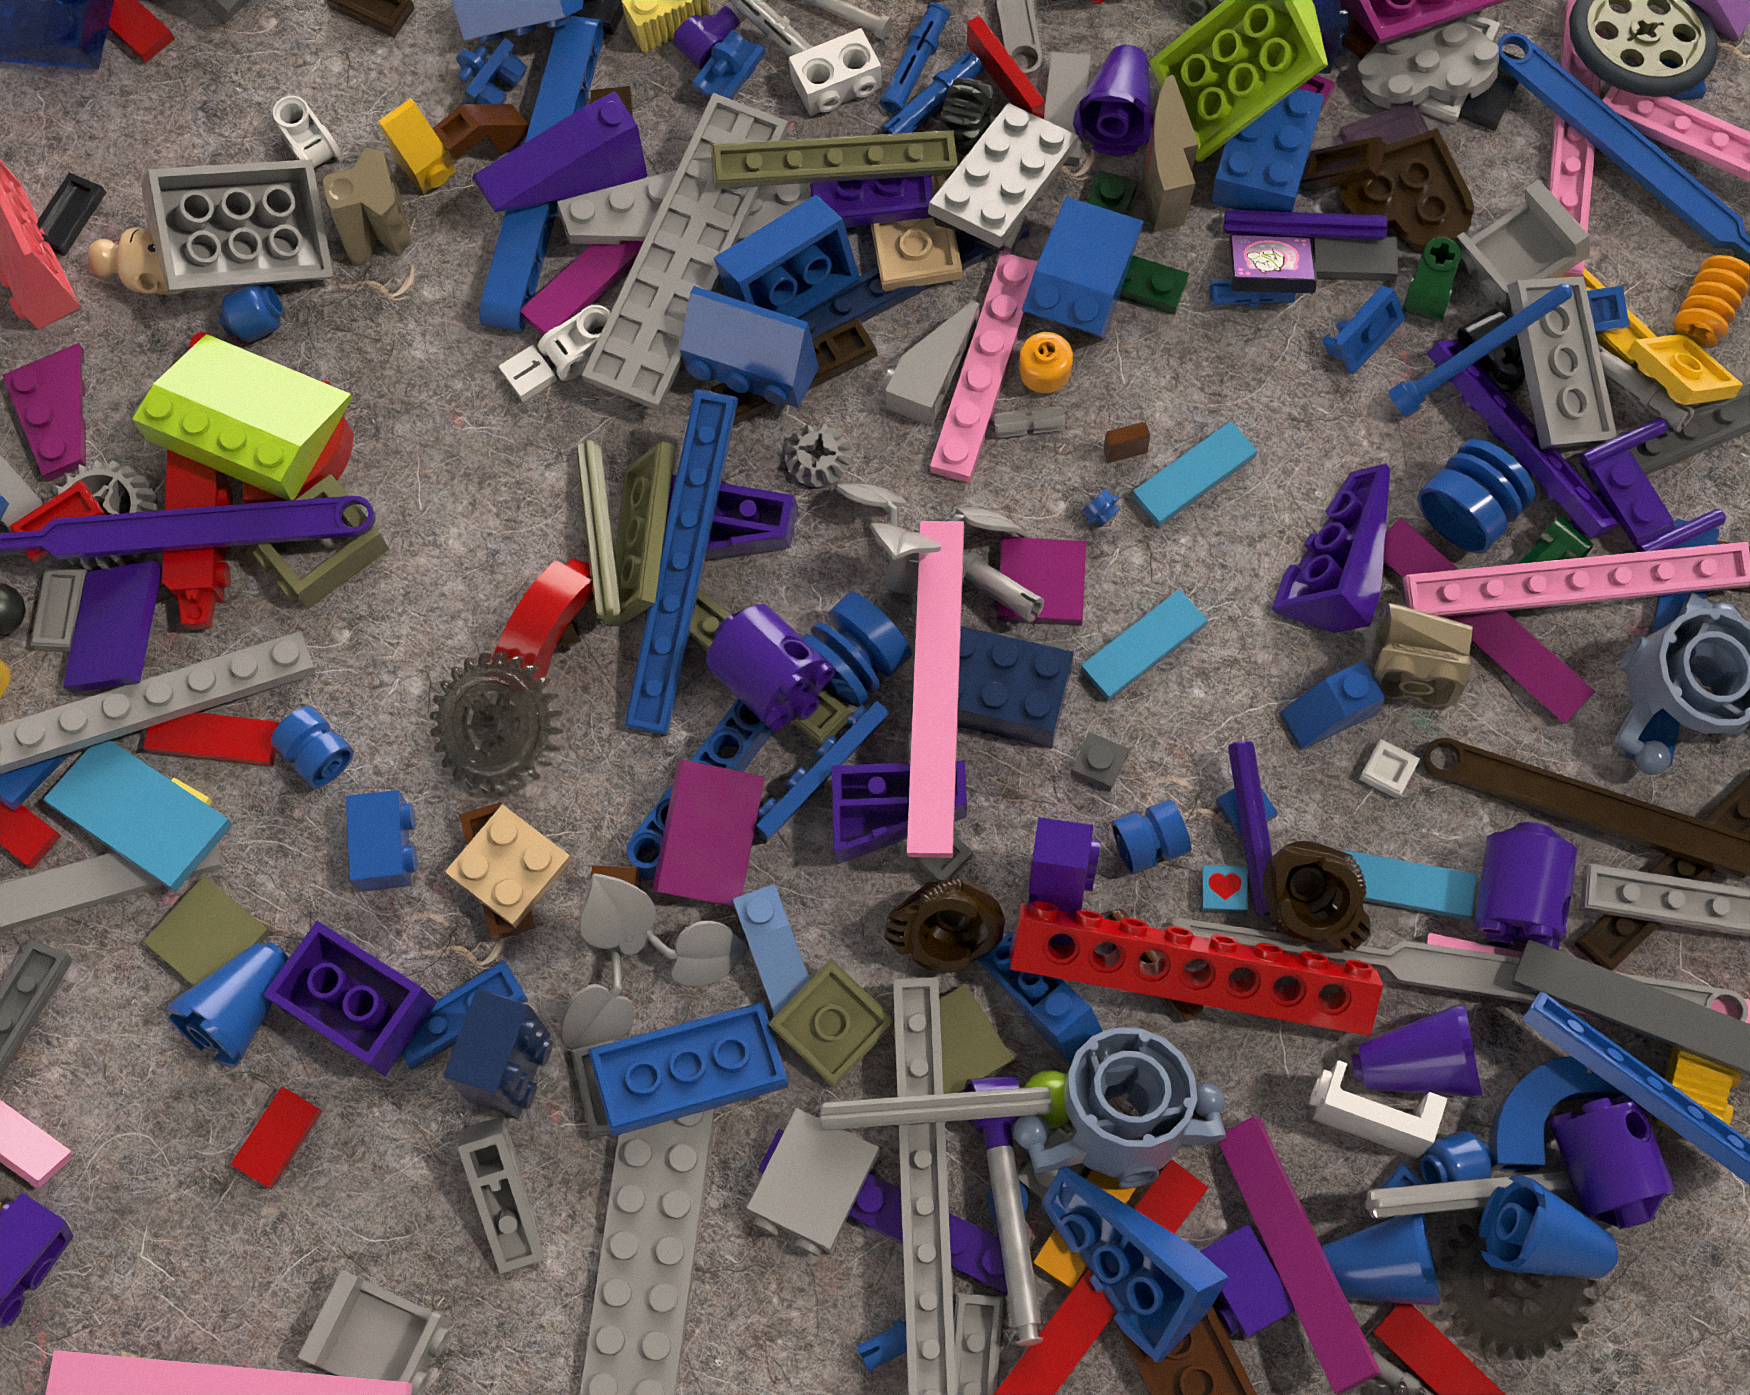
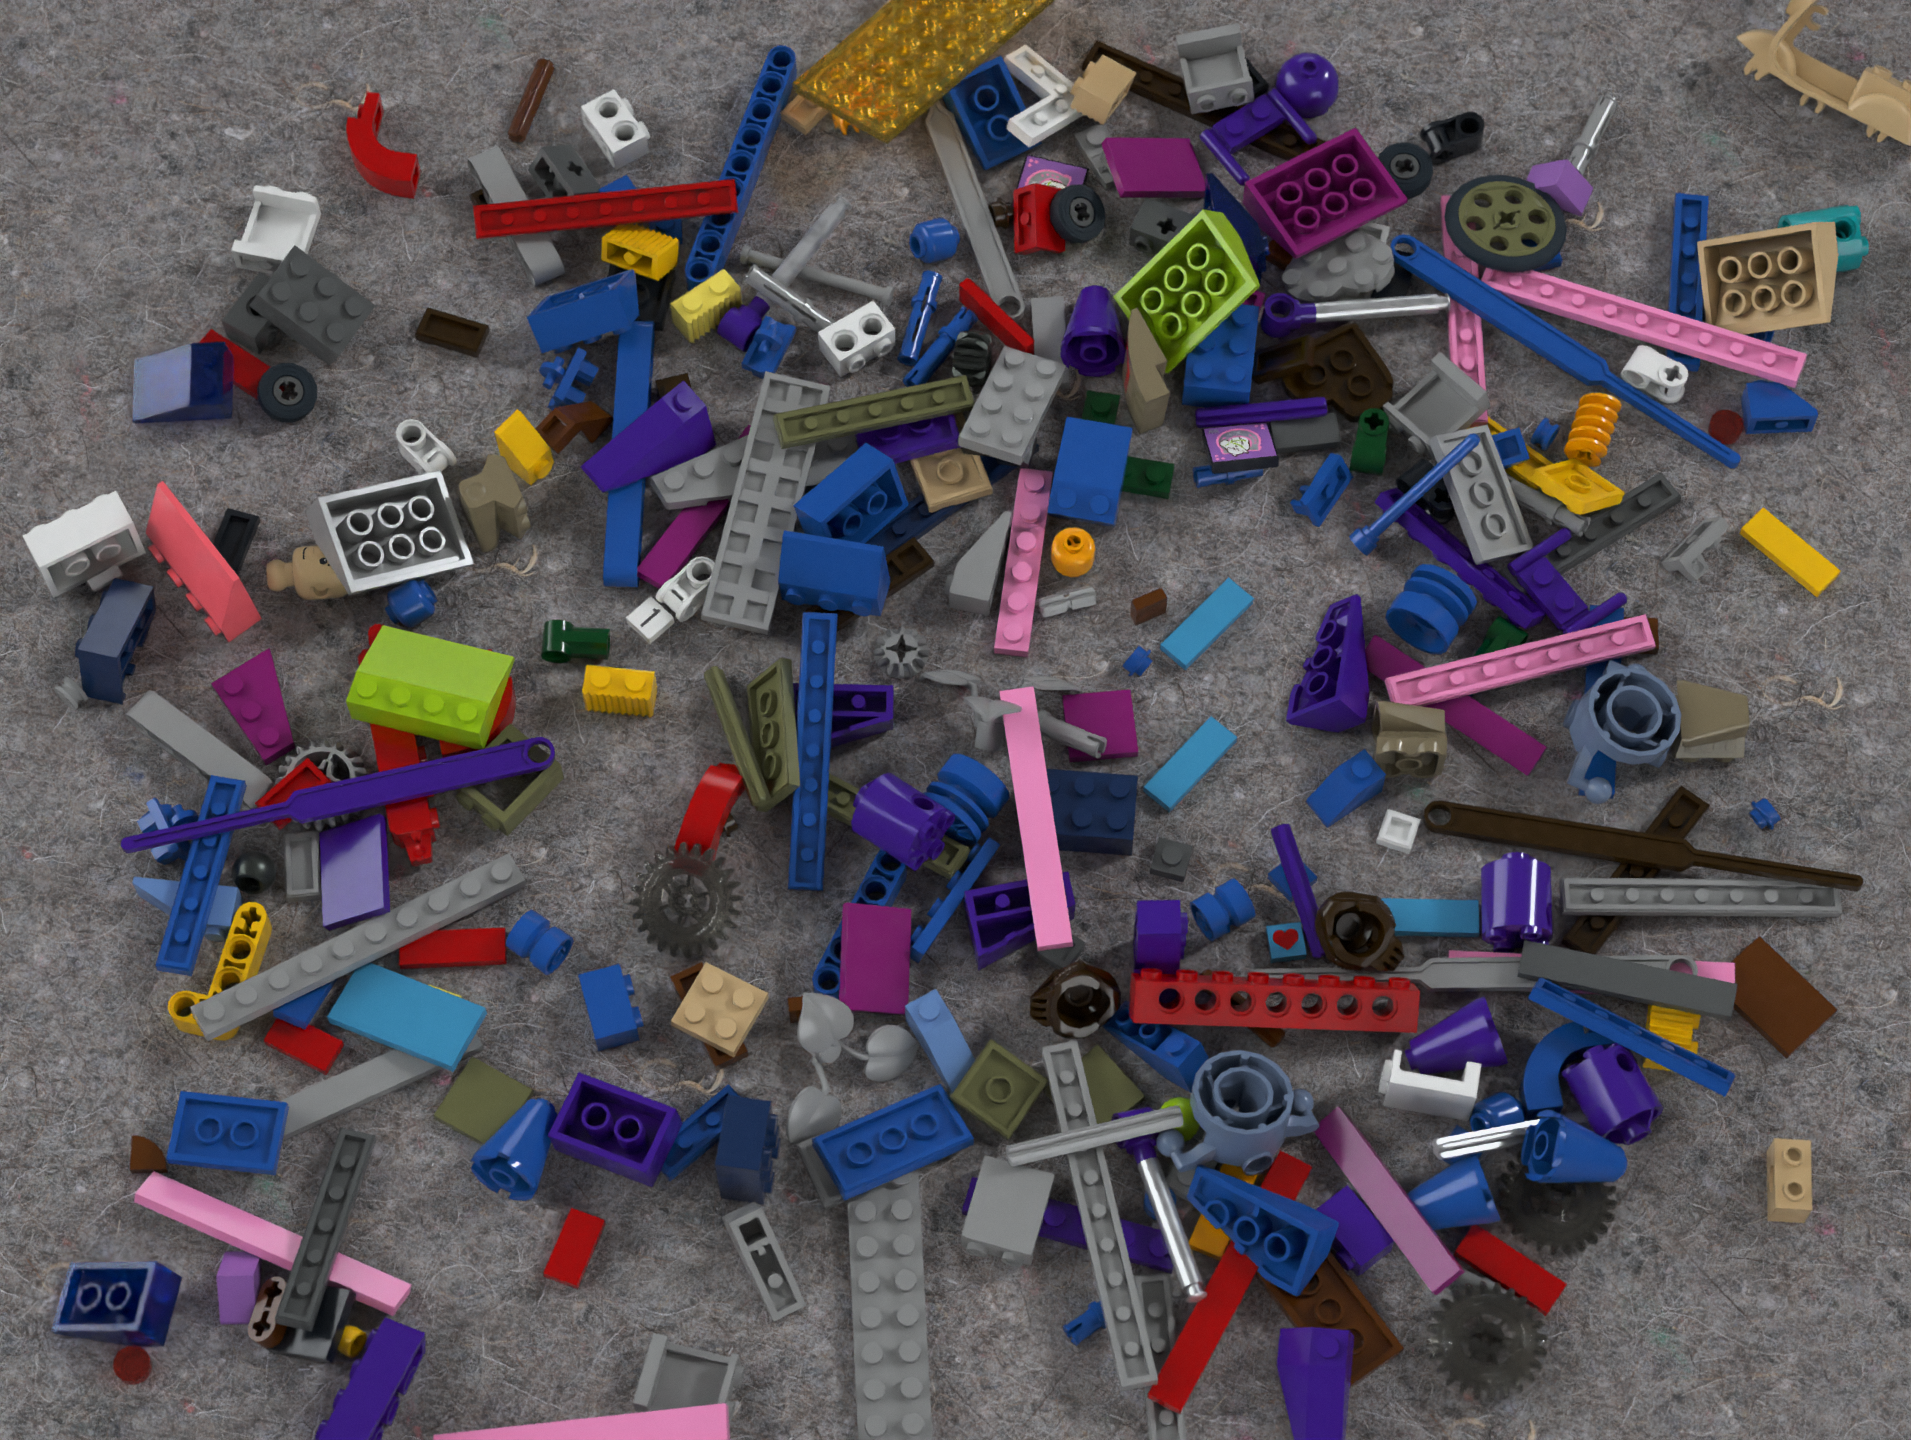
camera: 15 degrees left, 5 degrees down
none -> black bush [257,363,318,423]
none -> dark green piece [541,619,610,663]
none -> yellow brick [582,665,657,718]
none -> flat silver piece [1260,293,1451,338]
none -> blue bush [1530,417,1561,451]

